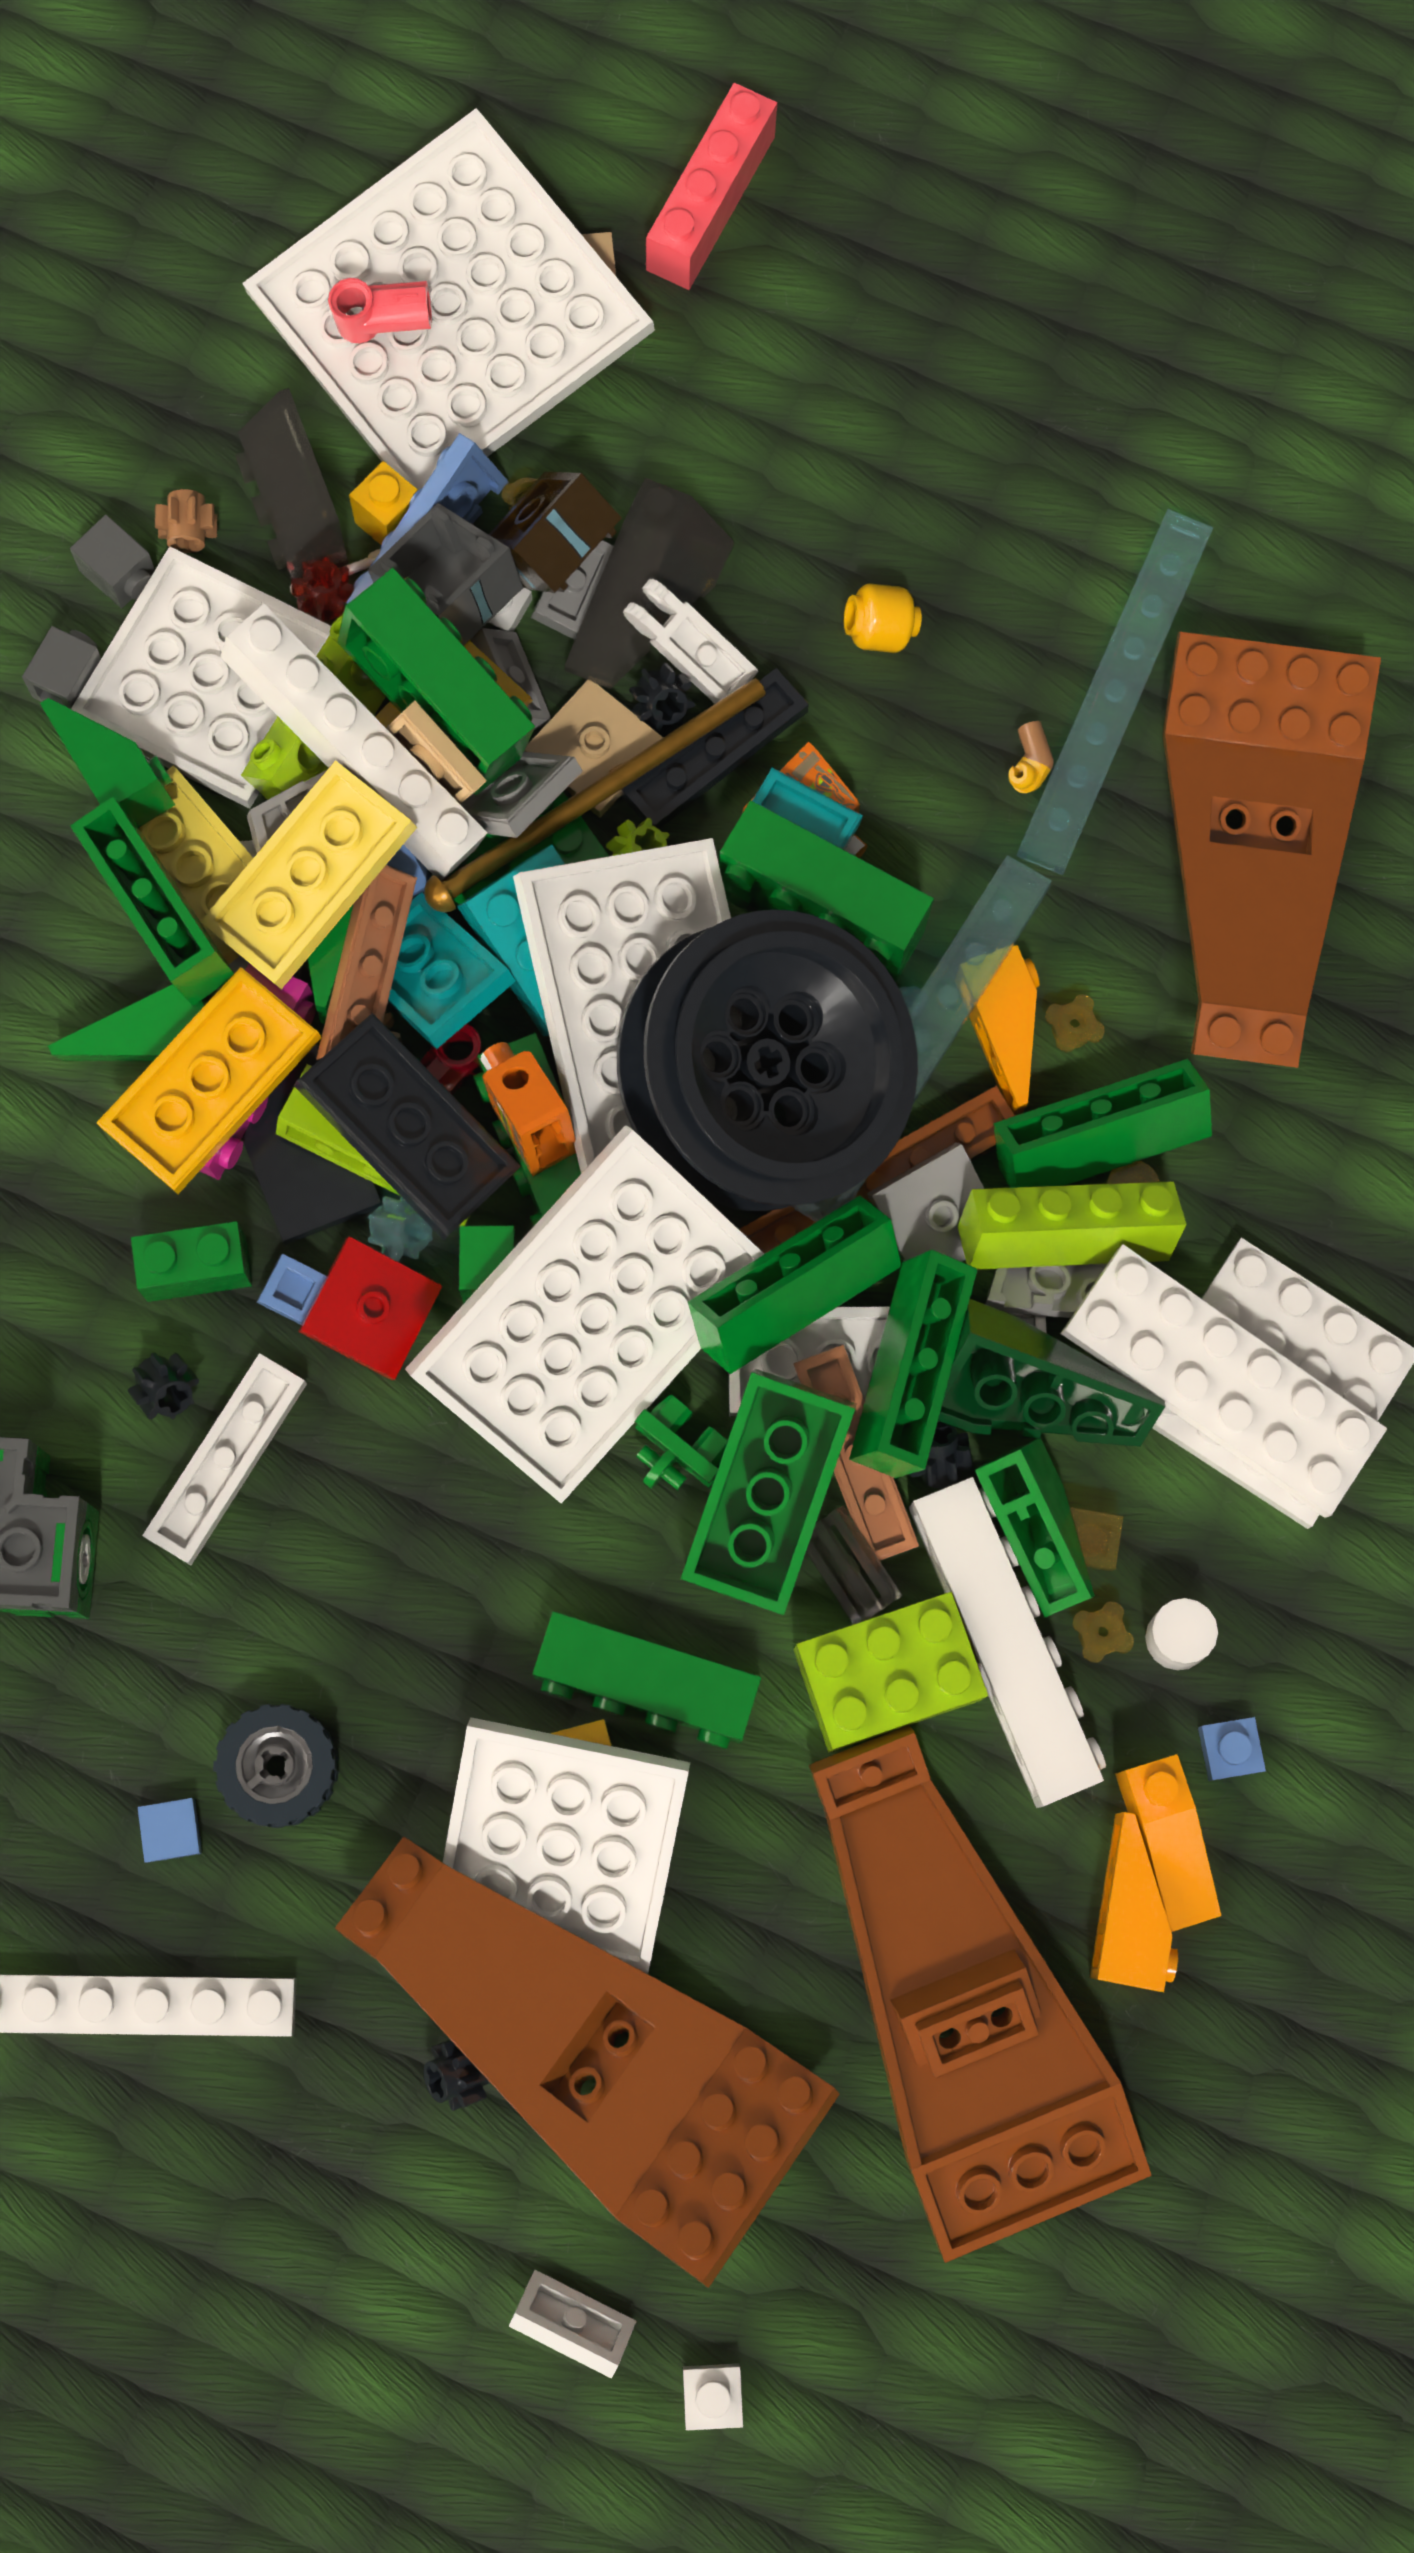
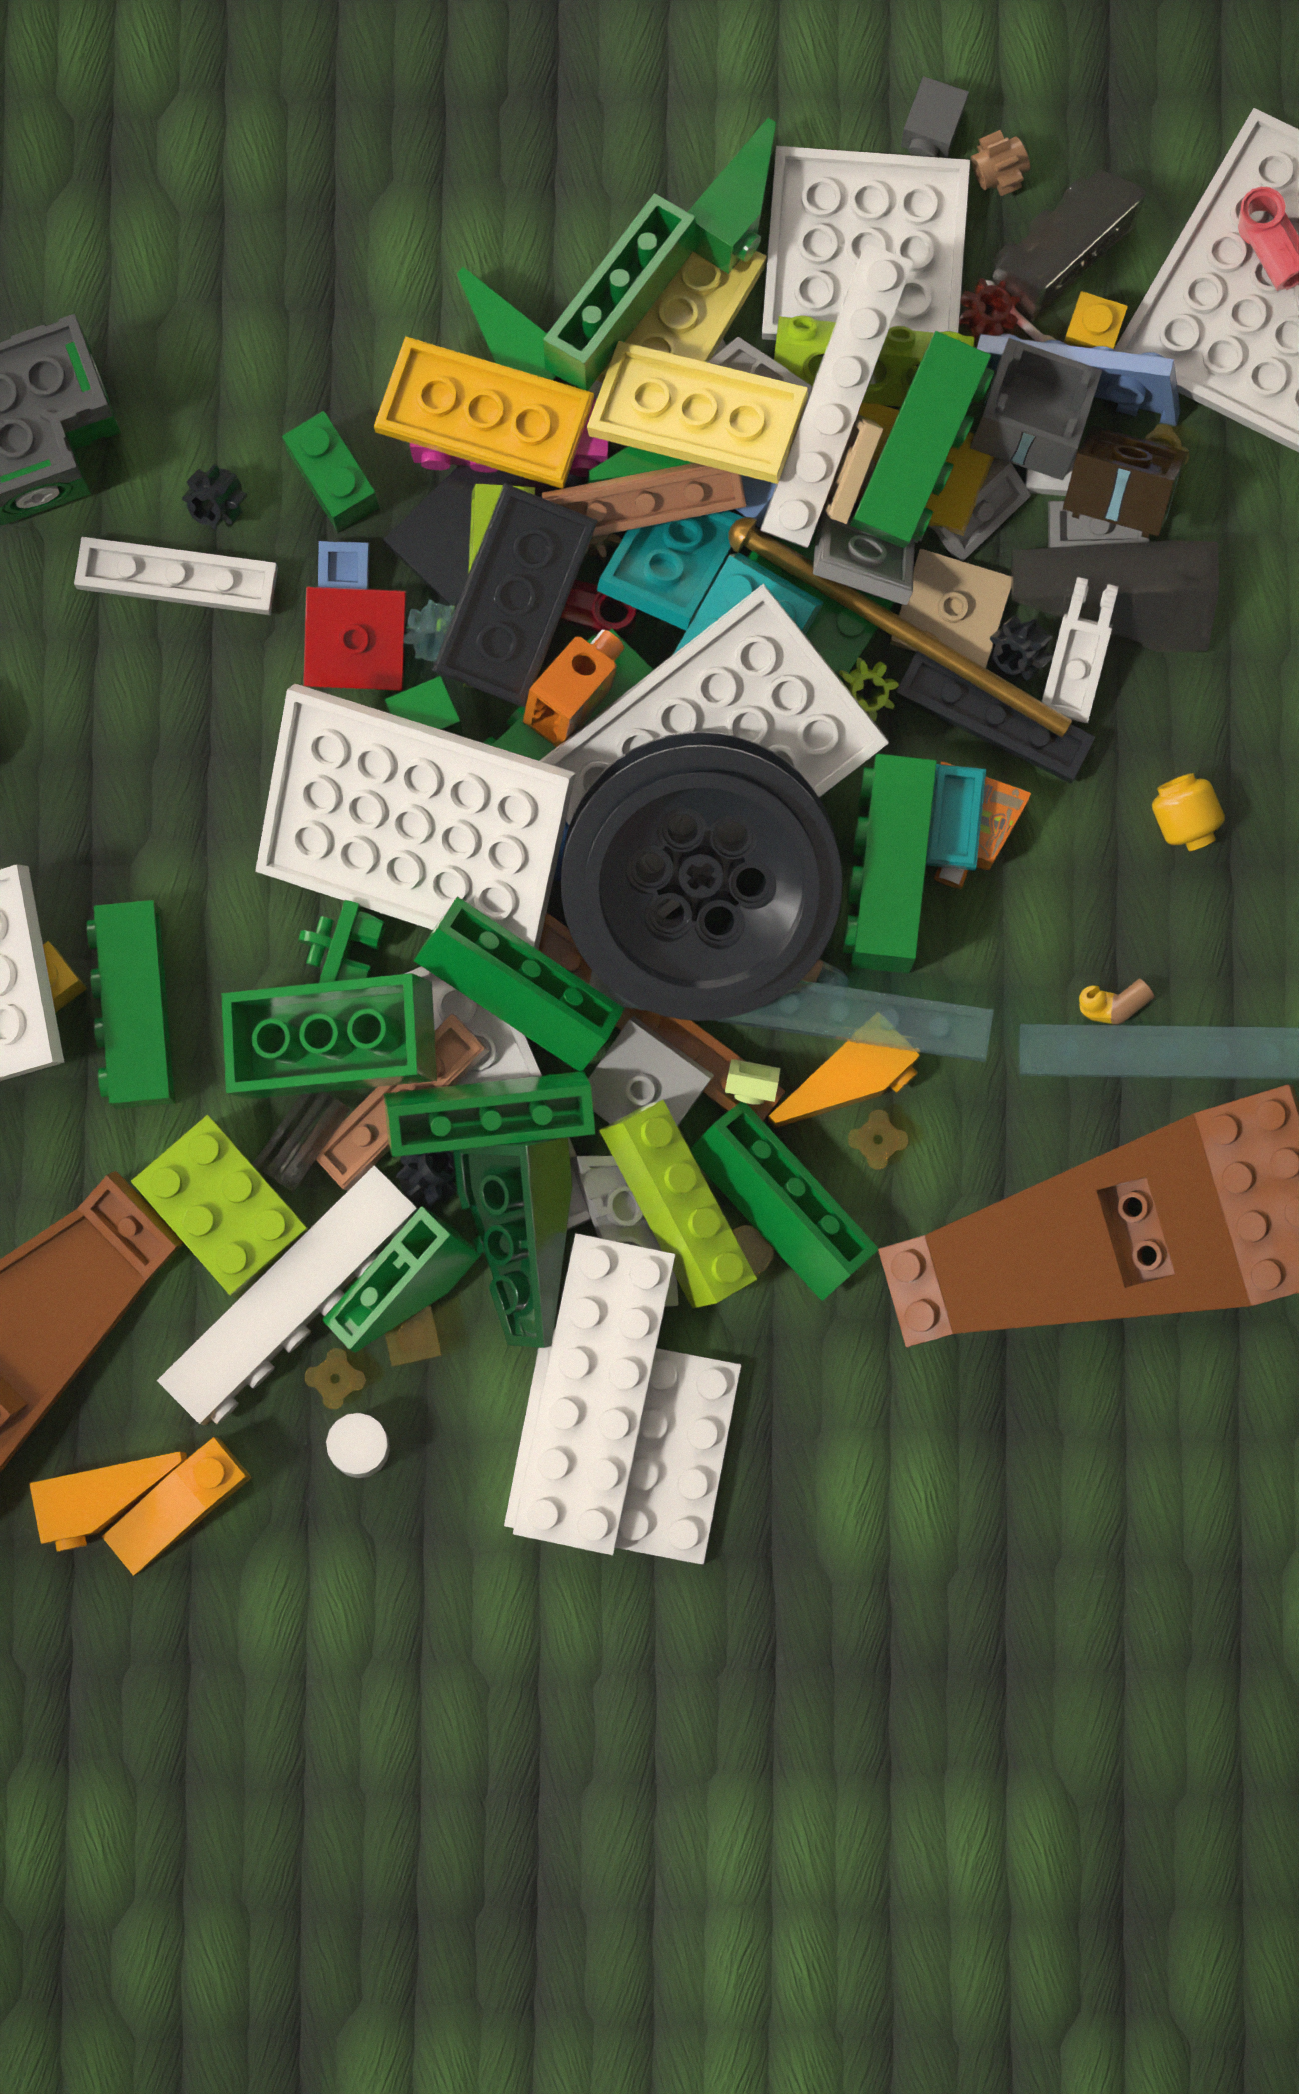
camera: 75 degrees right, 5 degrees up
dark grey brick [22,626,101,709] -> none
medium blue plate [1198,1717,1266,1781] -> none
none -> yellowish green plate [725,1059,781,1104]

